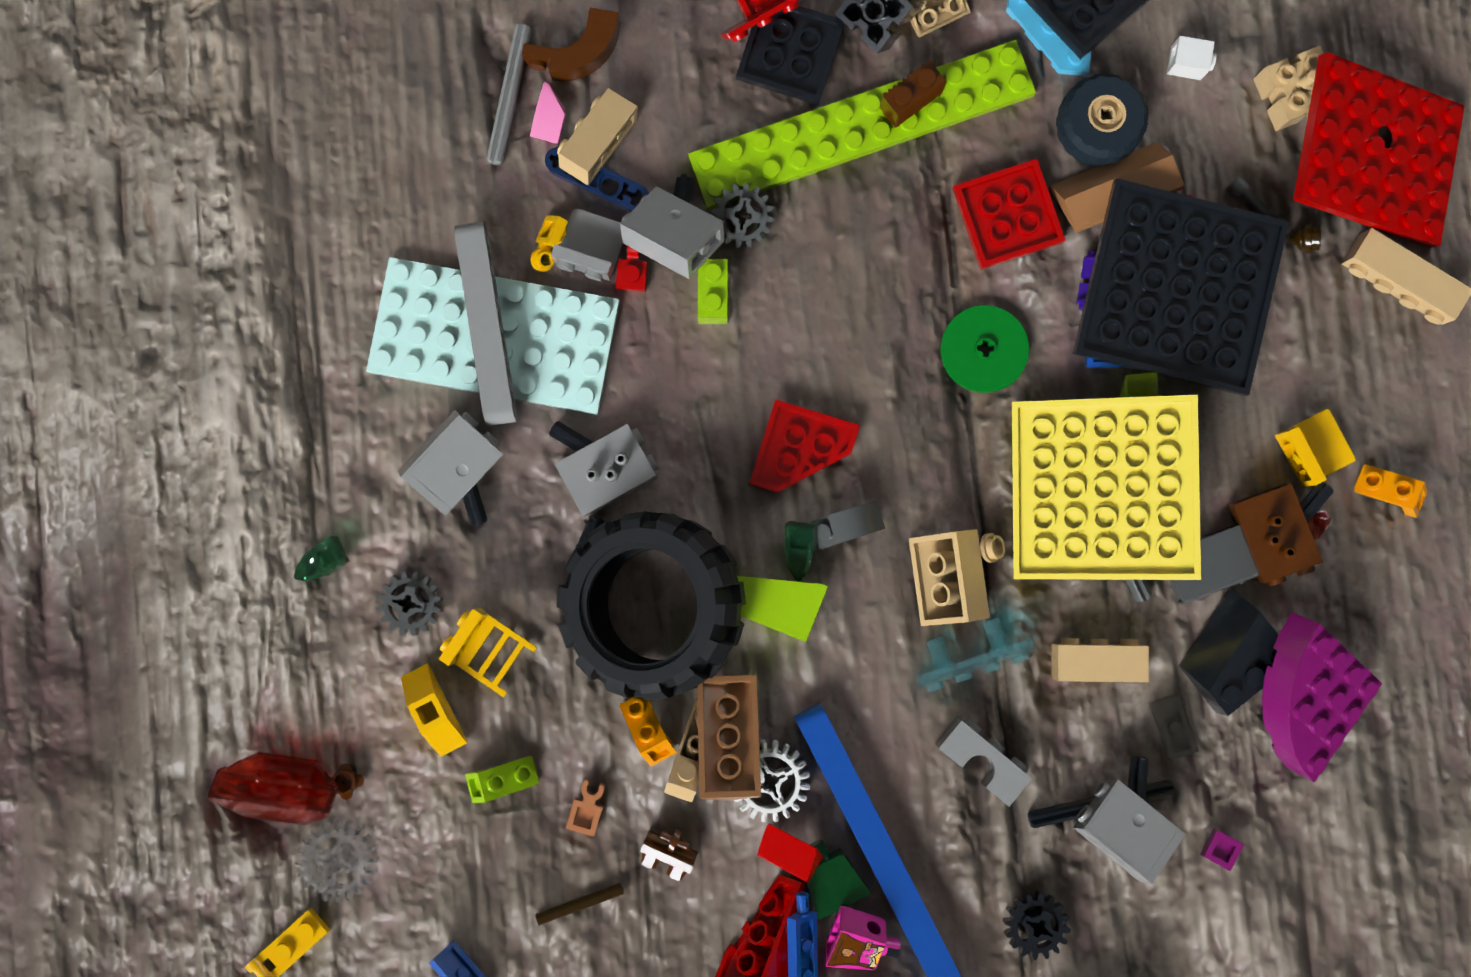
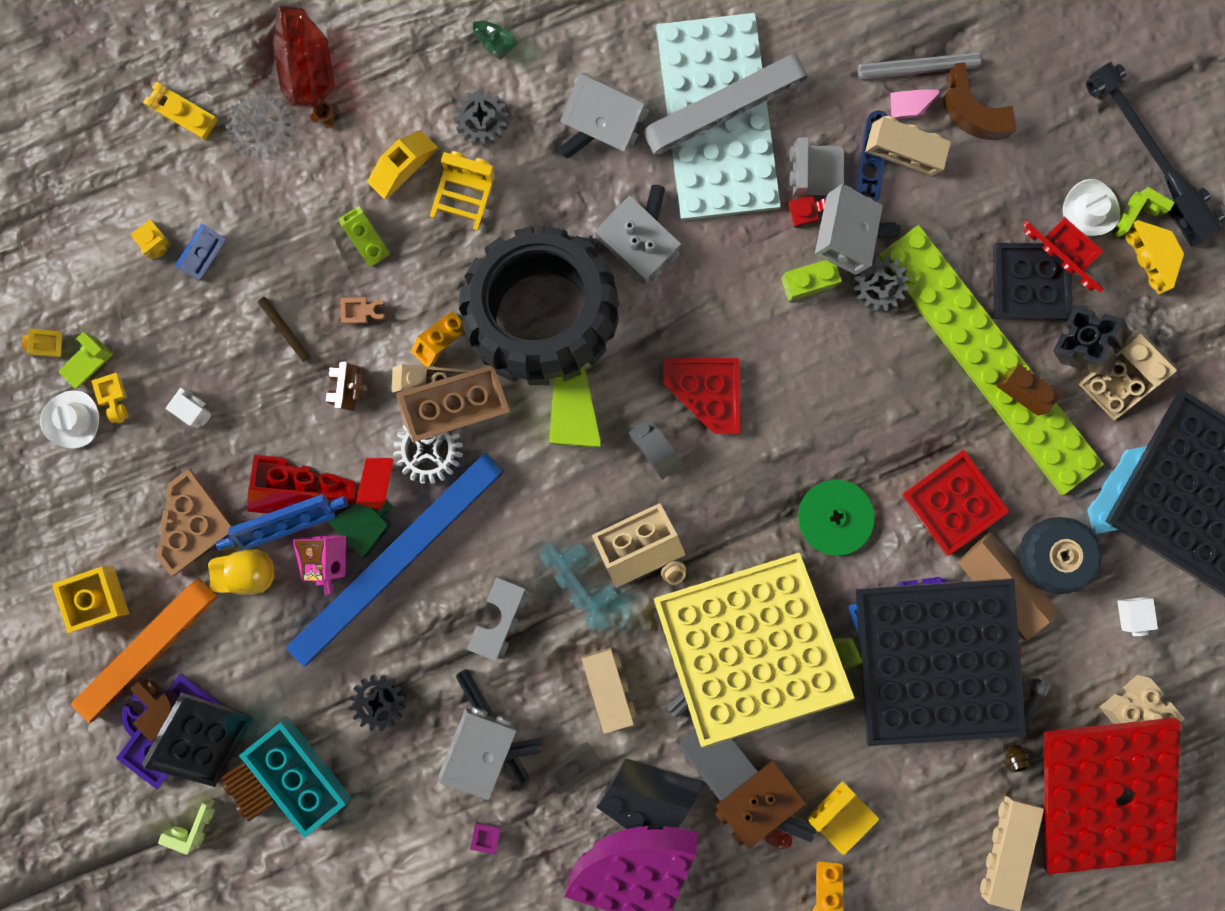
camera: 65 degrees right, 0 degrees up
yellow plate [530,215,568,272] -> none
clear green plate [785,521,817,582] -> none

